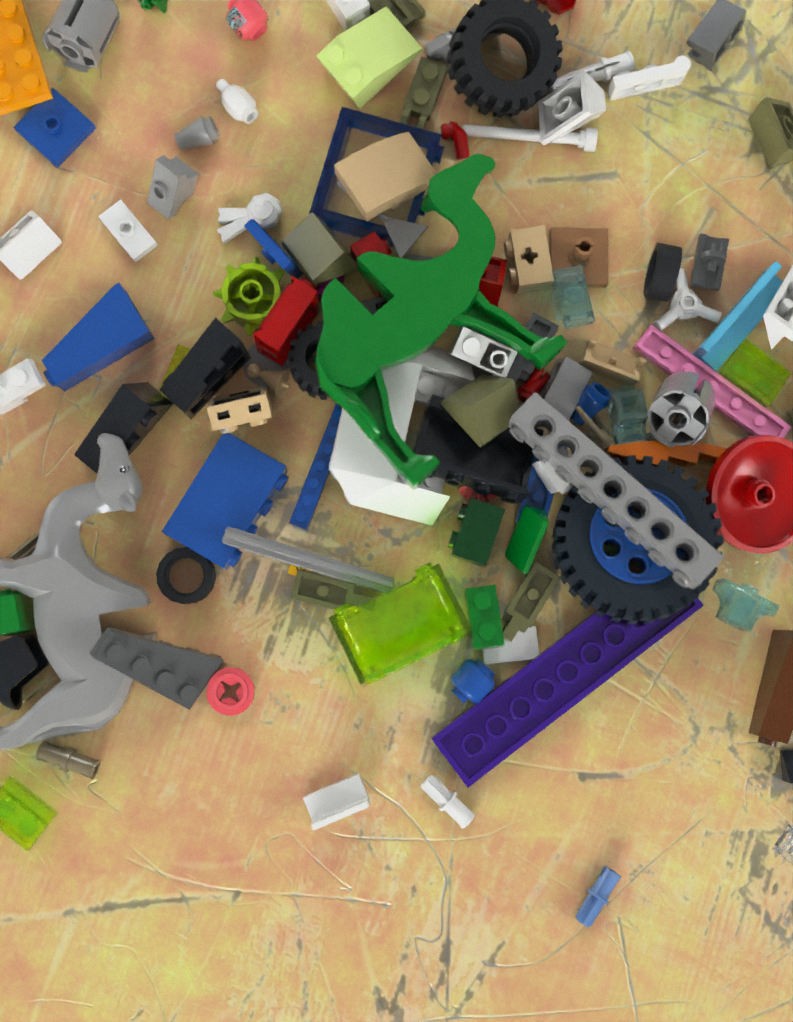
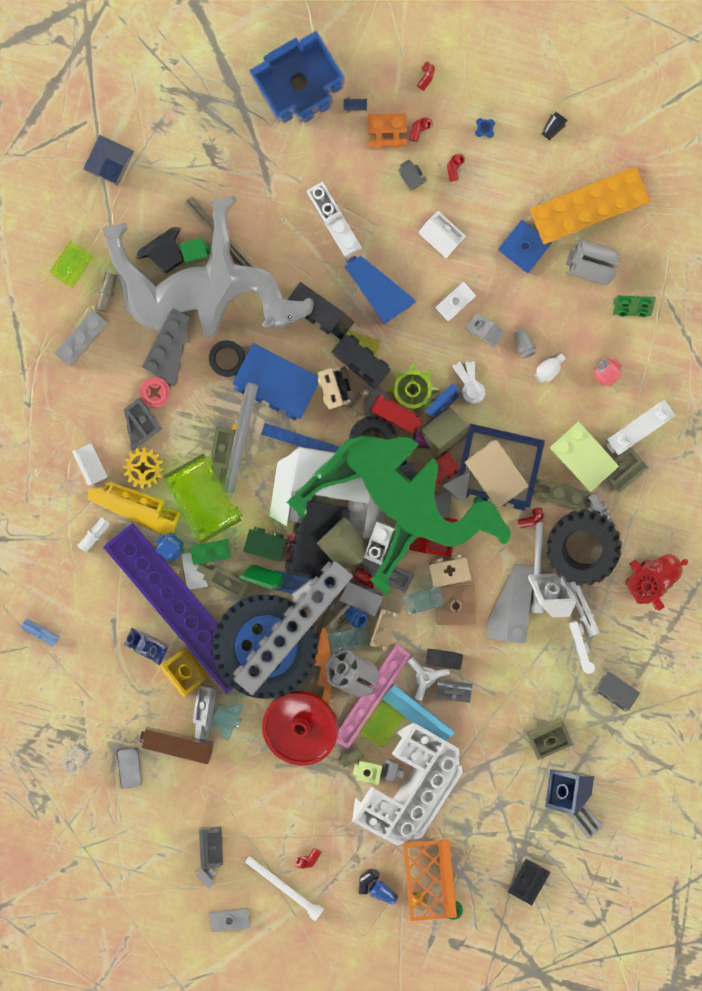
camera: 90 degrees right, 5 degrees up
none -> light grey brick [54,310,109,367]
none -> yellow wedge [87,482,182,535]
none -> yellow gear [122,447,165,489]
none -> dark grey wing [124,398,163,451]
none -> clear blue slope [124,628,170,665]
none -> yellow slope [160,647,209,697]
none -> light grey hinge [192,685,217,740]
none -> light grey wedge [486,564,534,644]

